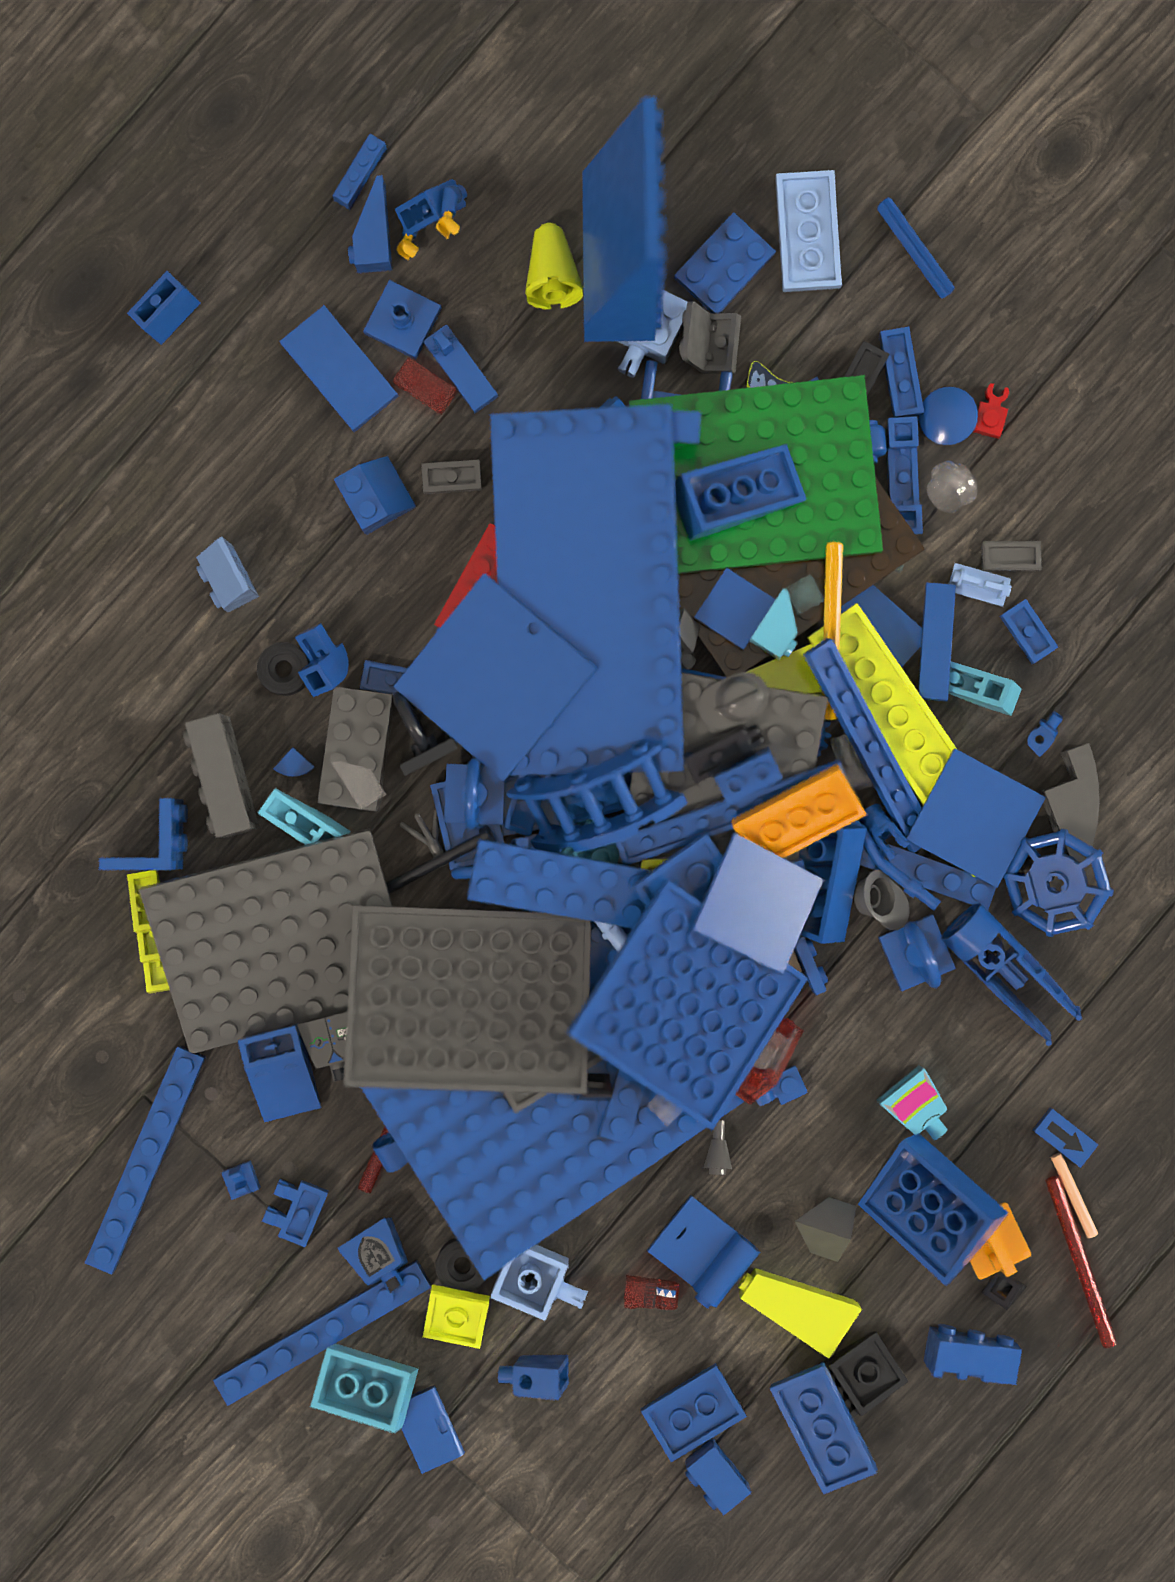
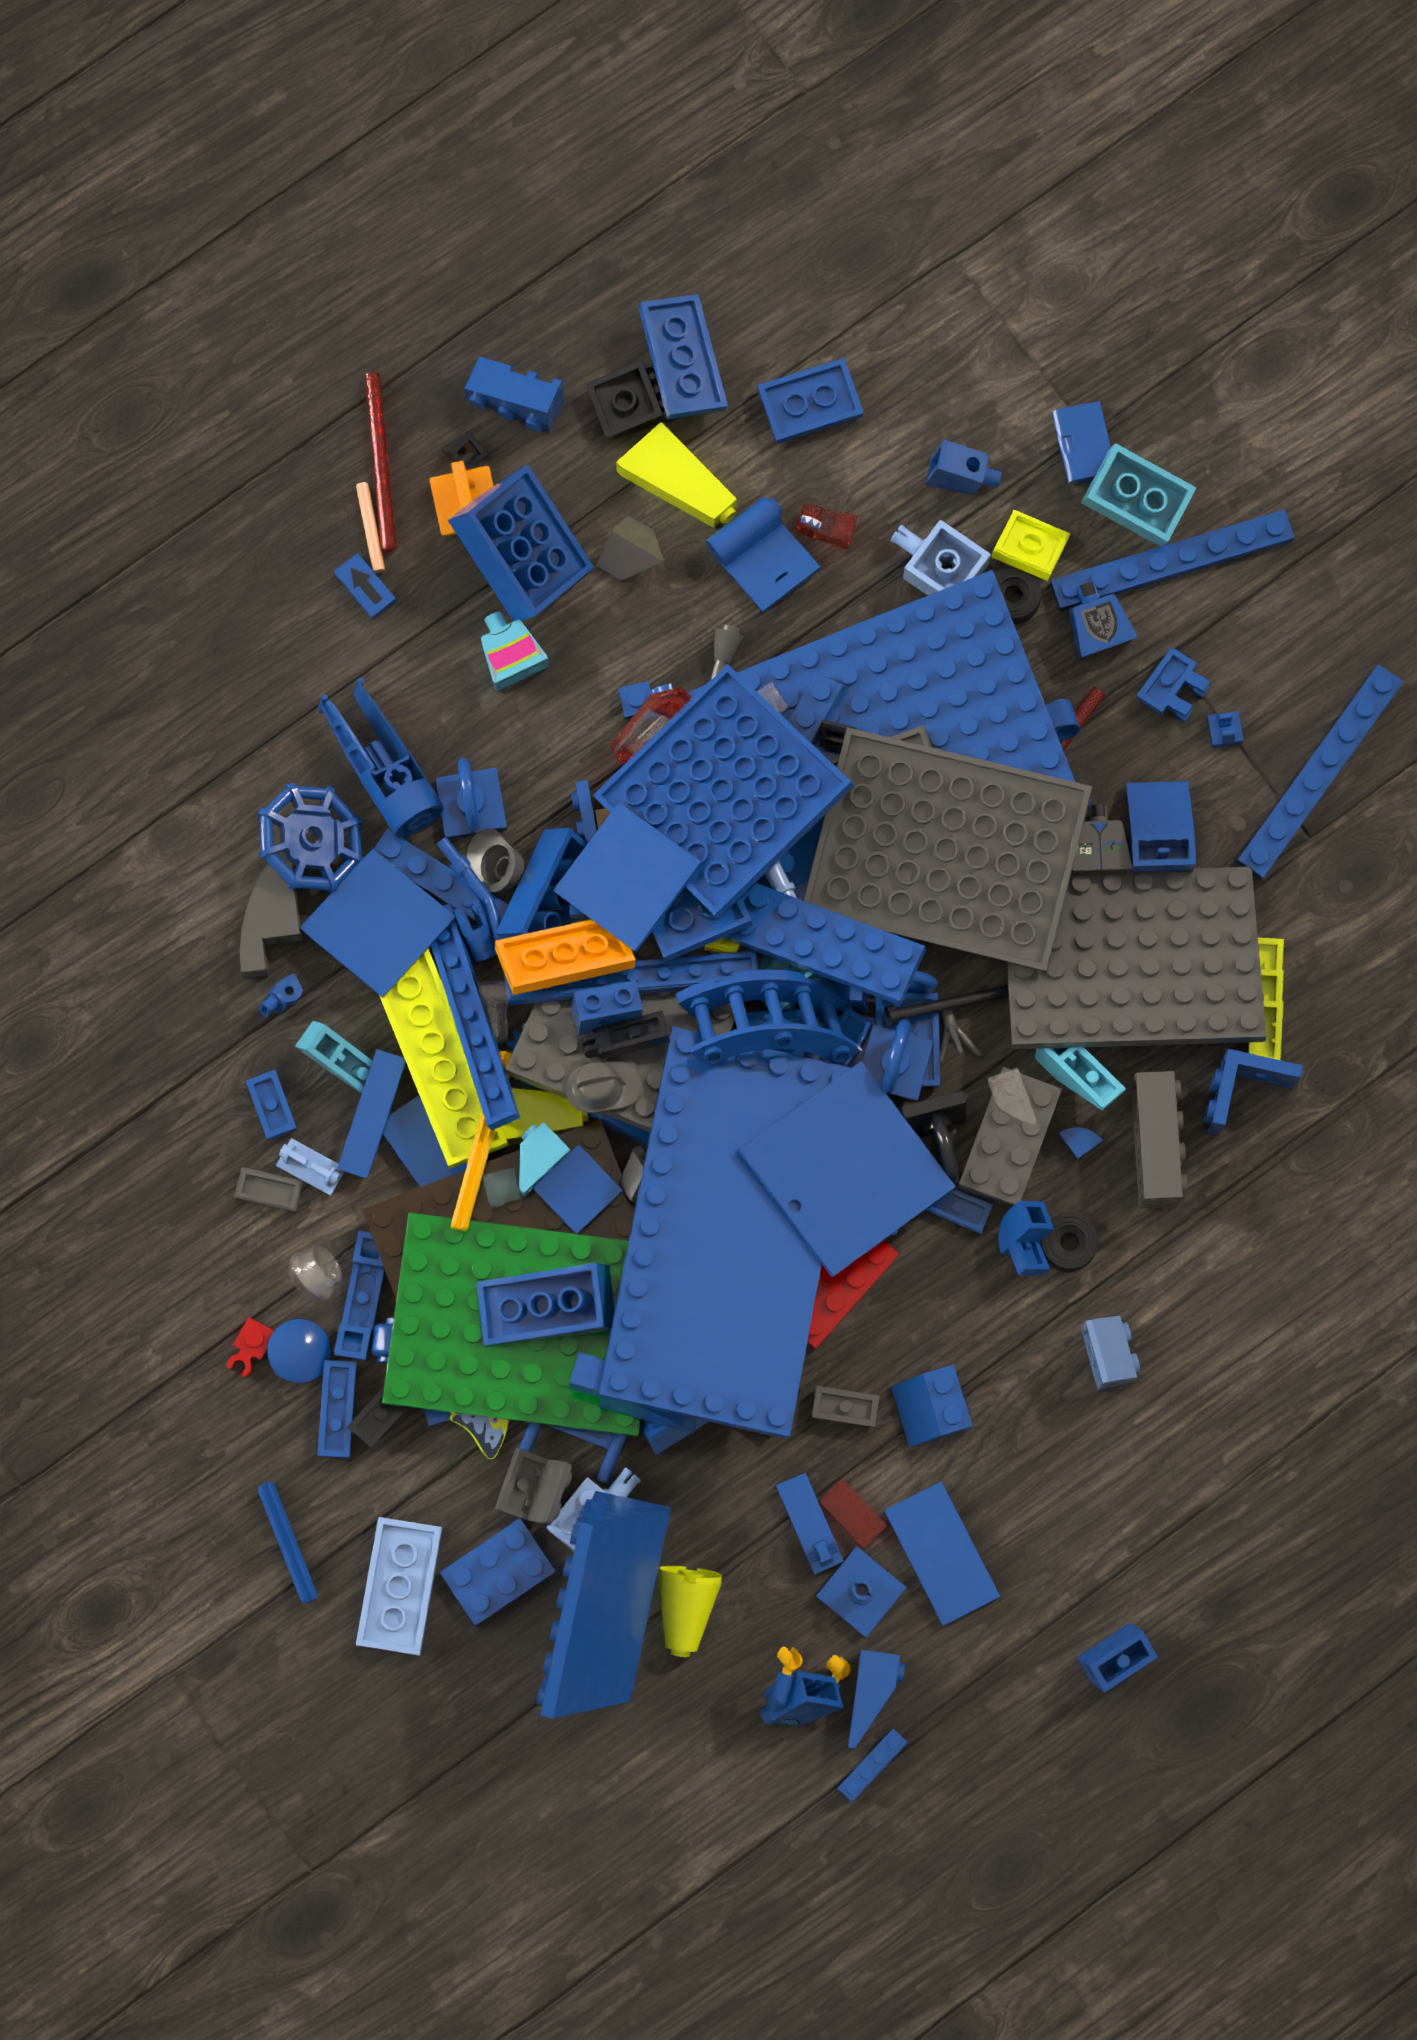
camera: 165 degrees left, 10 degrees down
blue brick [685,1438,751,1515] -> none

